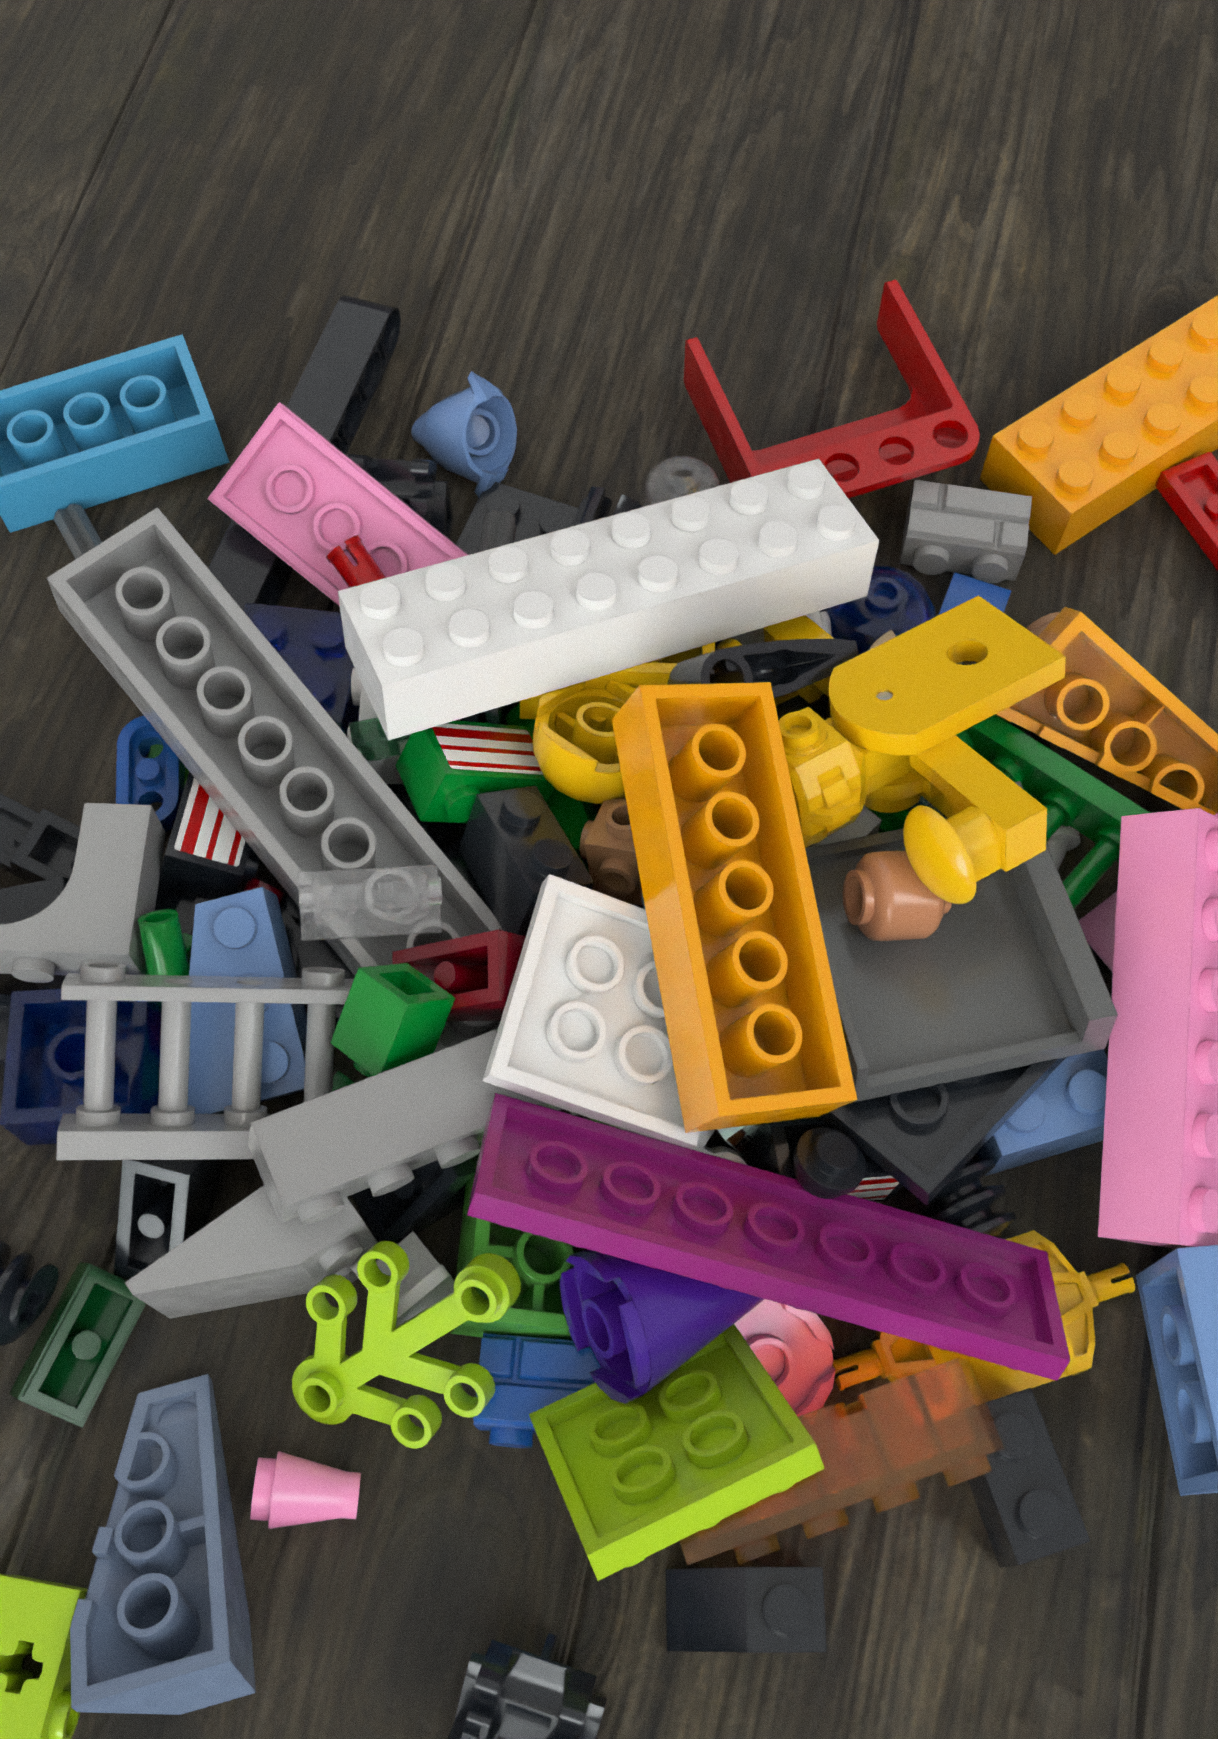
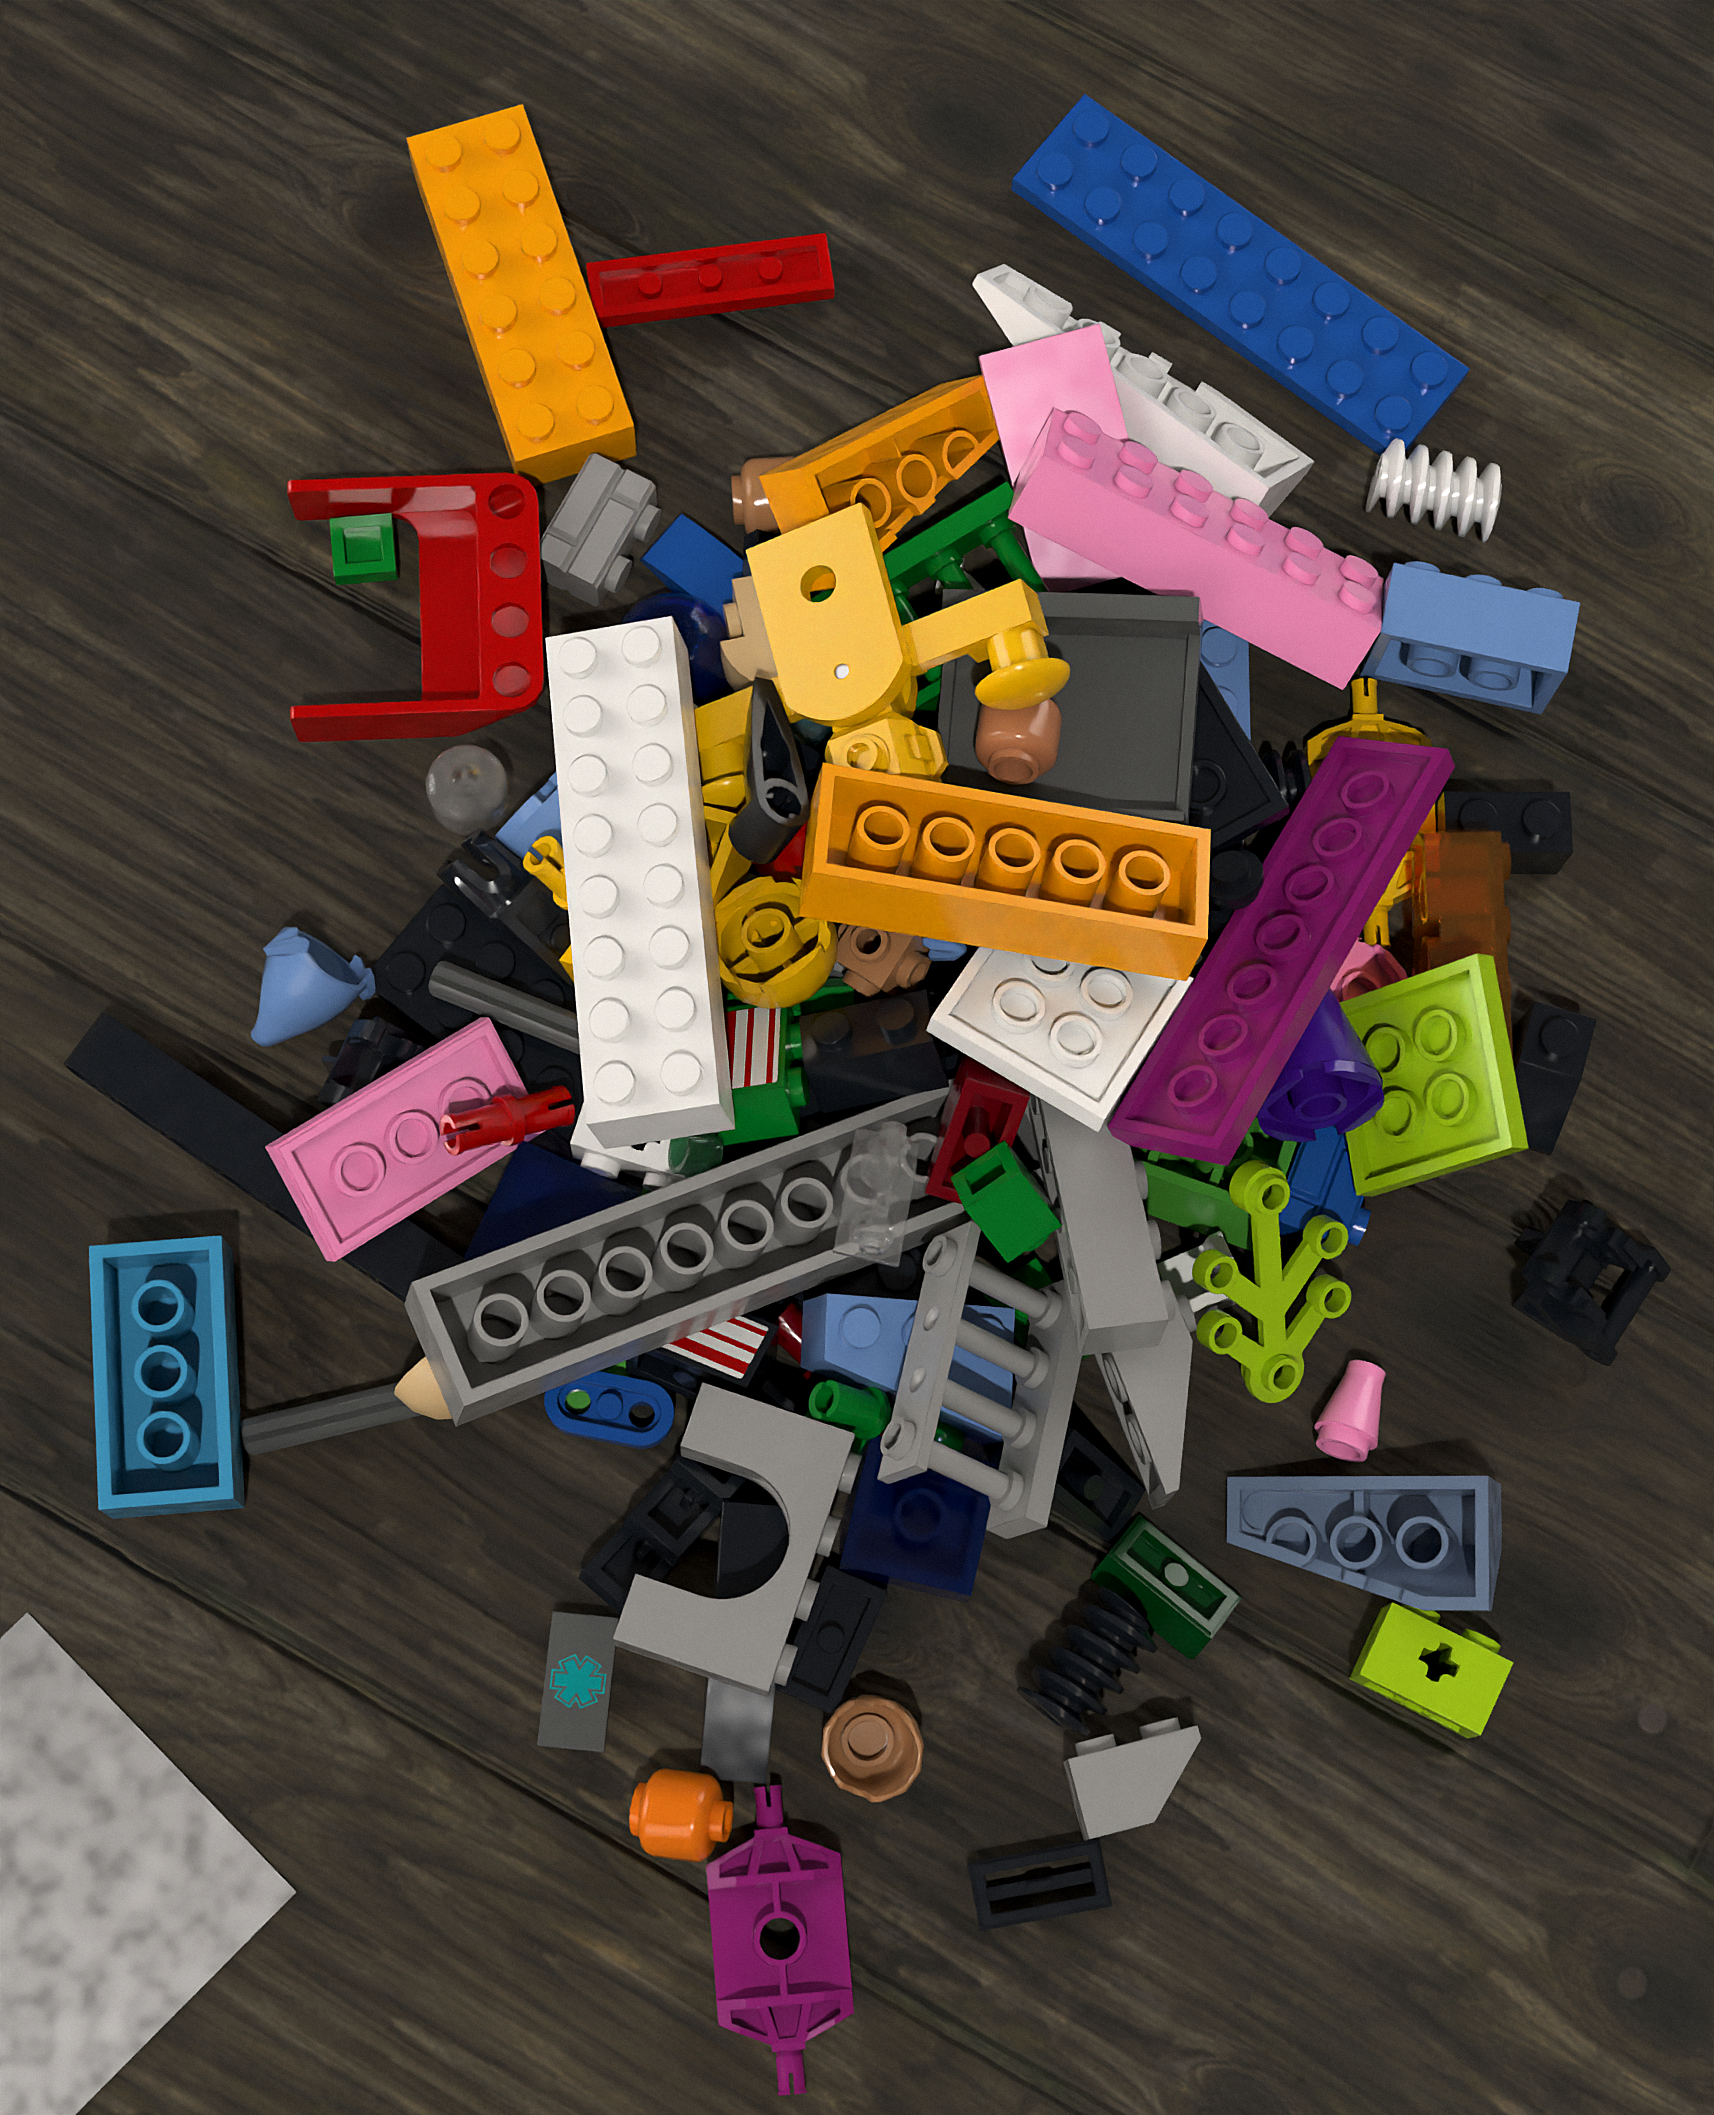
camera: 80 degrees left, 10 degrees up
none -> green plate [329,513,398,585]

